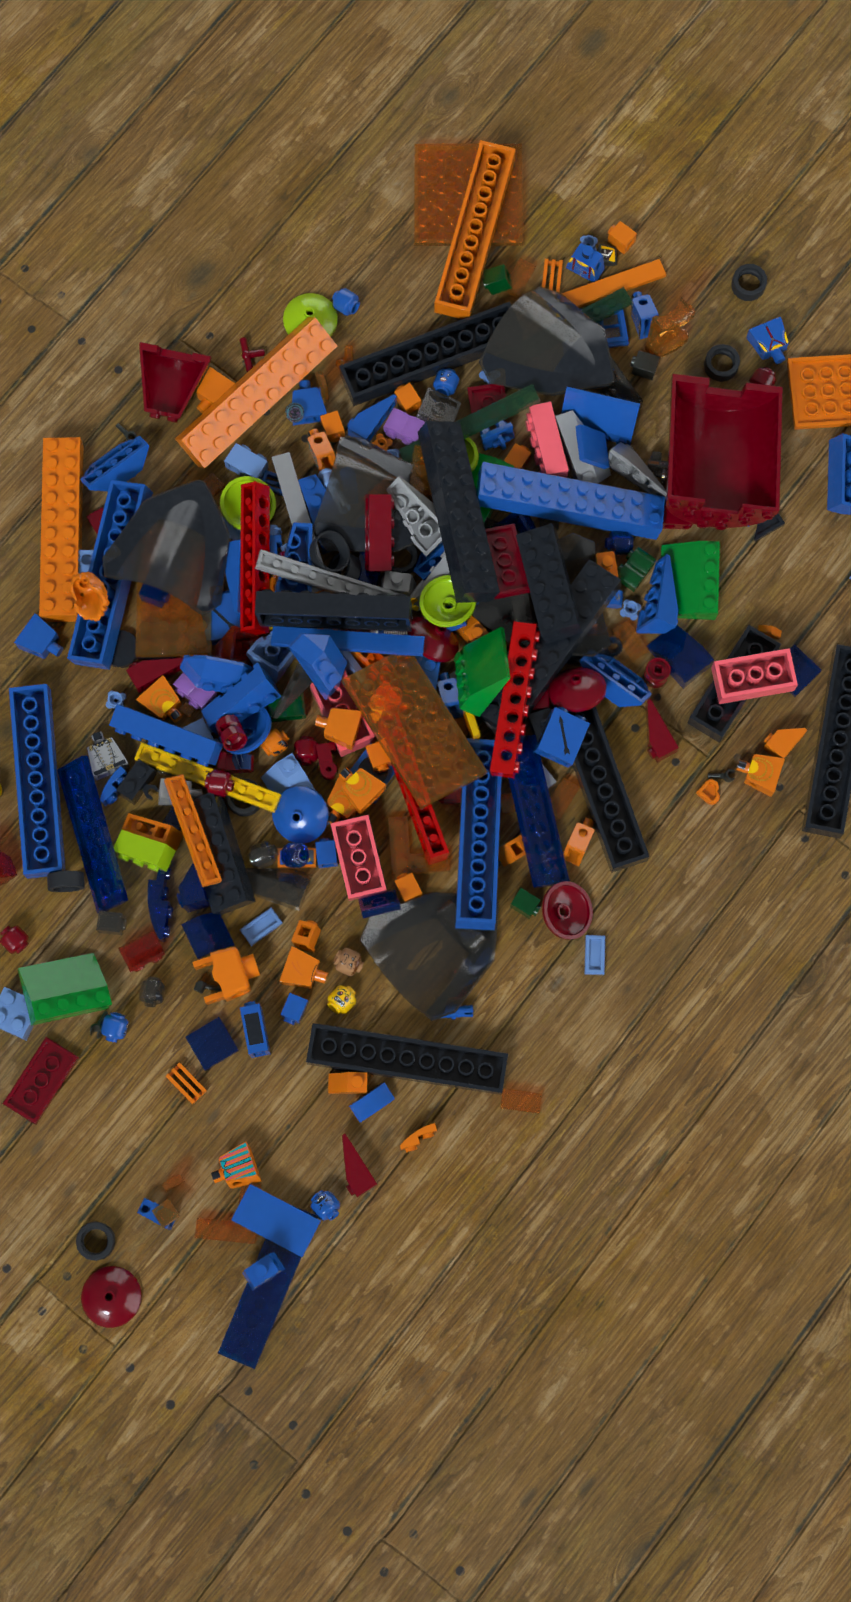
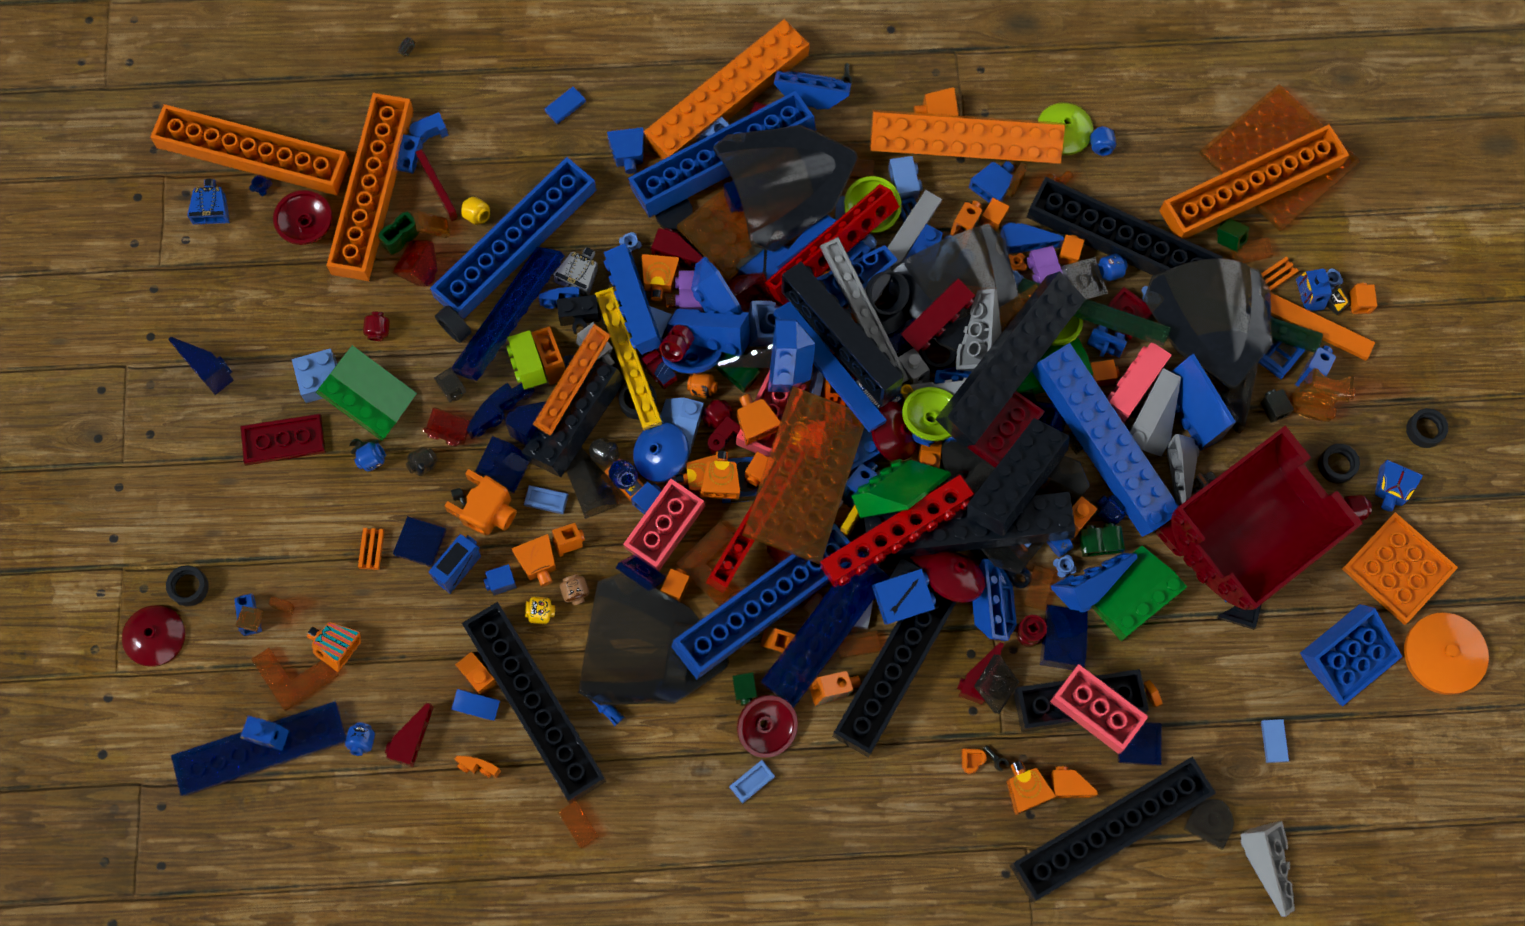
camera: 45 degrees right, 5 degrees down
orange piece [71,572,110,622] -> none
dark red cone [139,342,212,423] -> none
dark red head [205,769,235,797] -> none
blue tile [231,1184,321,1258] -> none
dark red piece [240,337,265,372] -> none
clear smoke tile [285,403,304,422] -> none
blue tile [576,424,609,469] -> none
none -> clear smoke tile [974,654,1019,714]

